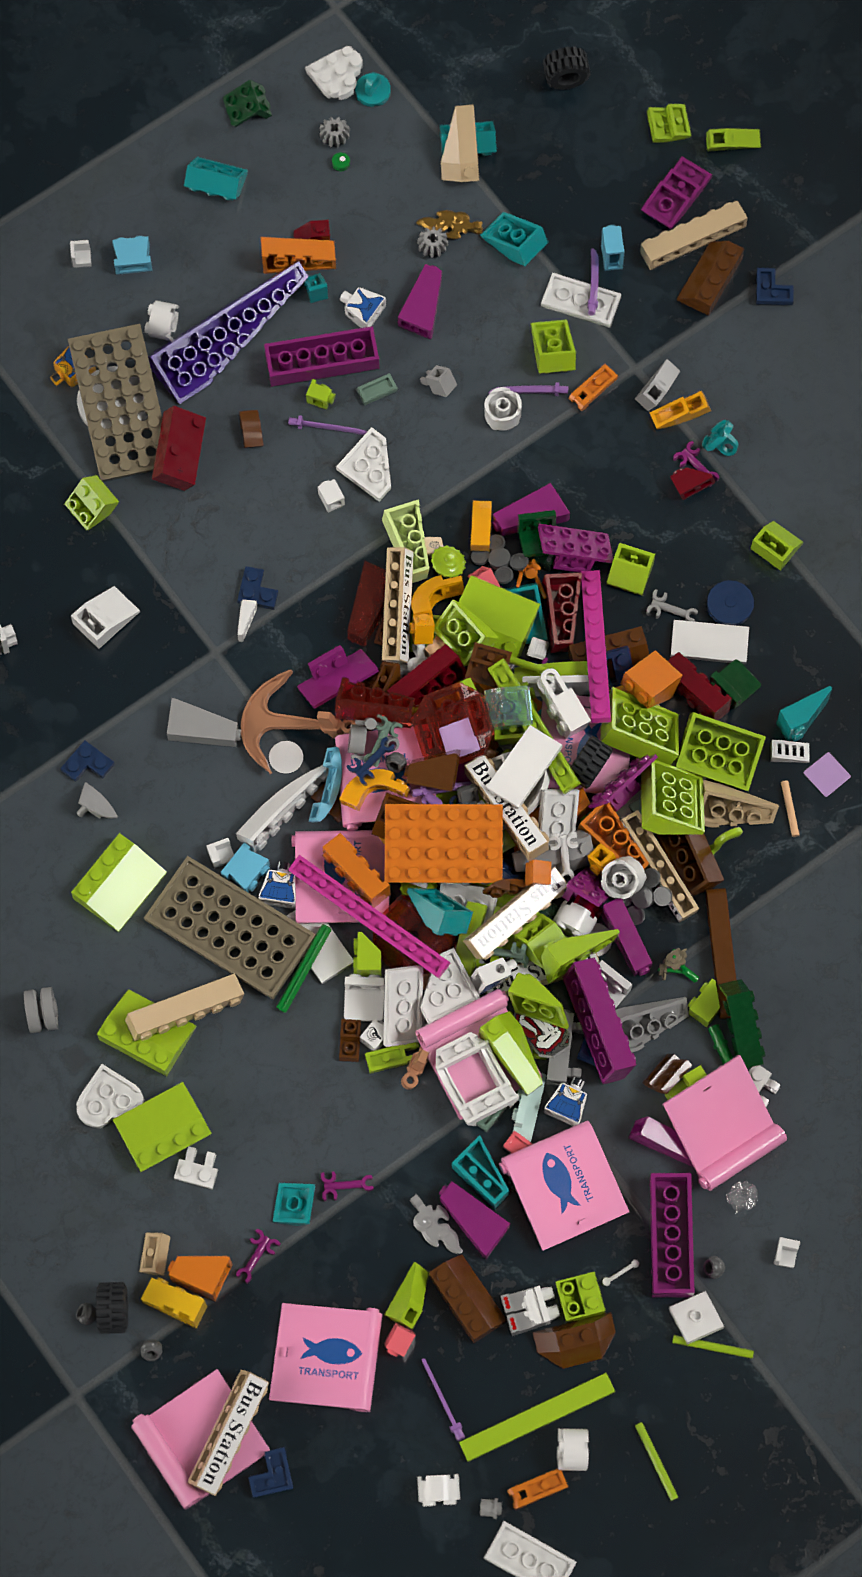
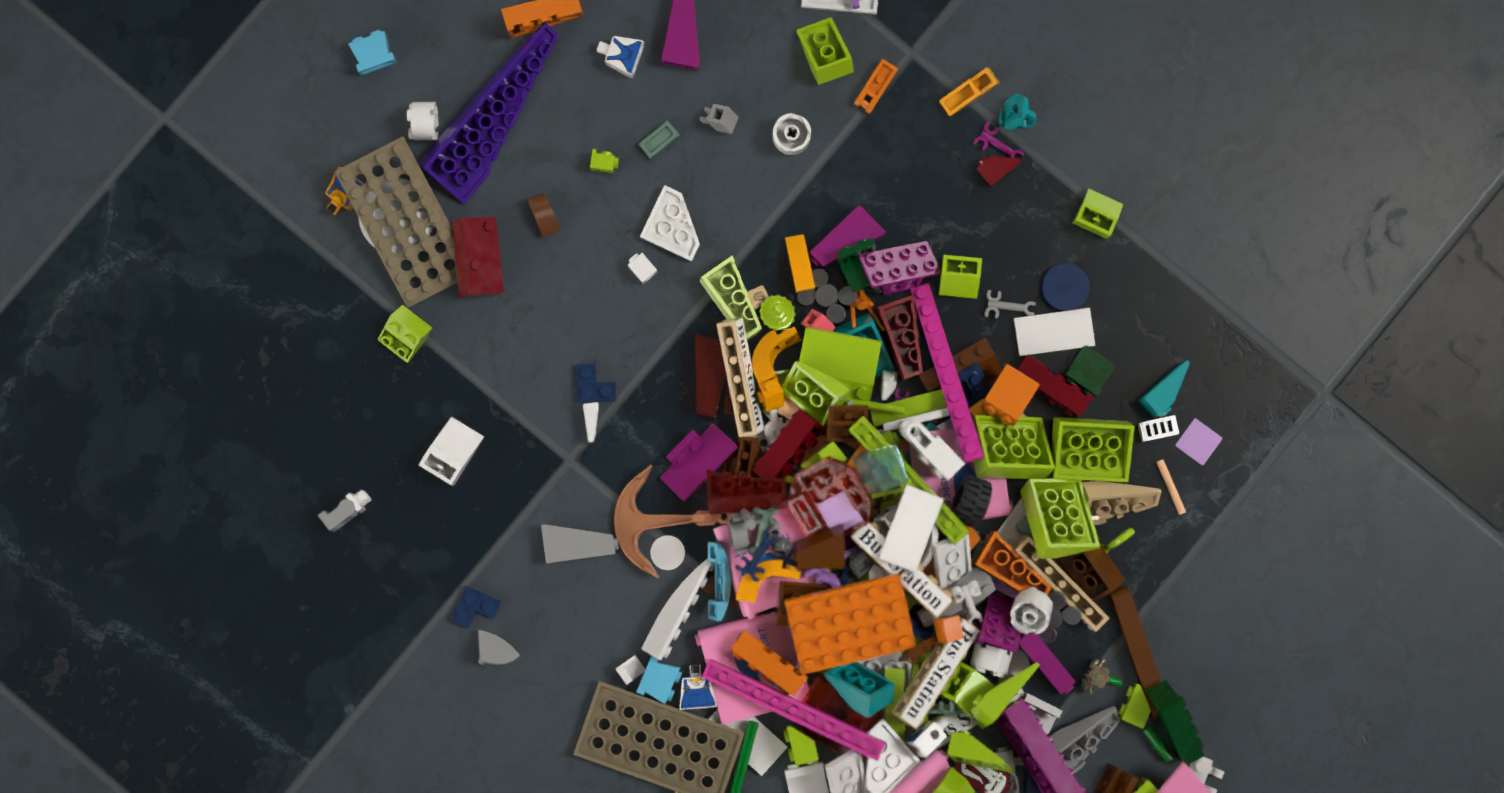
camera: 15 degrees left, 15 degrees up
white panel [70,240,91,268] -> none
slope [71,833,167,932] -> none
magenta brick [264,326,380,386] -> none
medium lavender sword [289,415,367,435] -> none
teal slope [304,273,328,303] -> none
medium lavender sword [489,382,568,396] -> none
light orange brick [587,843,616,876] -> none
magenta bracket [588,754,658,812] -> none
light grey slope [635,359,680,411] -> none

